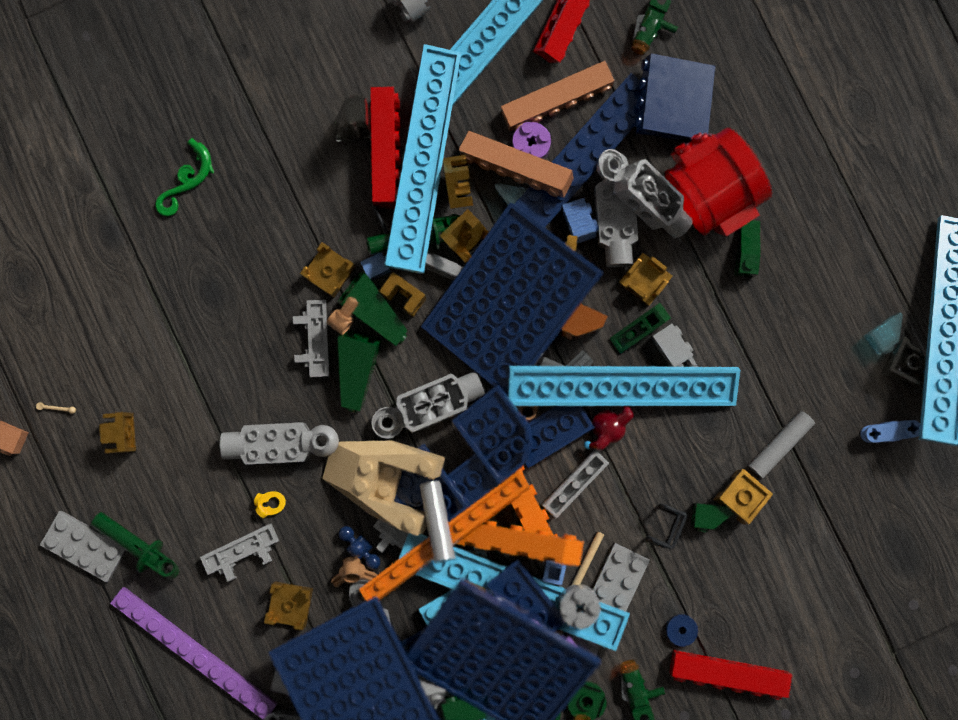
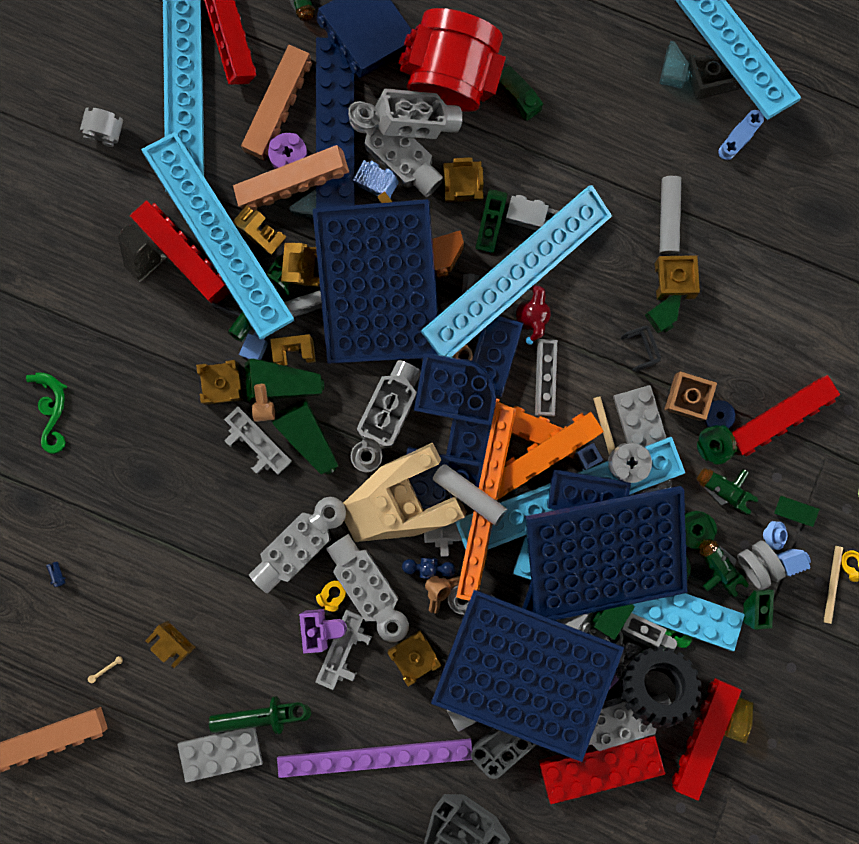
camera: 45 degrees left, 0 degrees up
none -> dark blue pin [46,562,66,588]
none -> medium lavender brick [299,609,347,653]
none -> light grey brick [326,534,409,642]
none -> medium nougat brick [664,372,717,421]
none -> dark green plate [697,425,737,464]

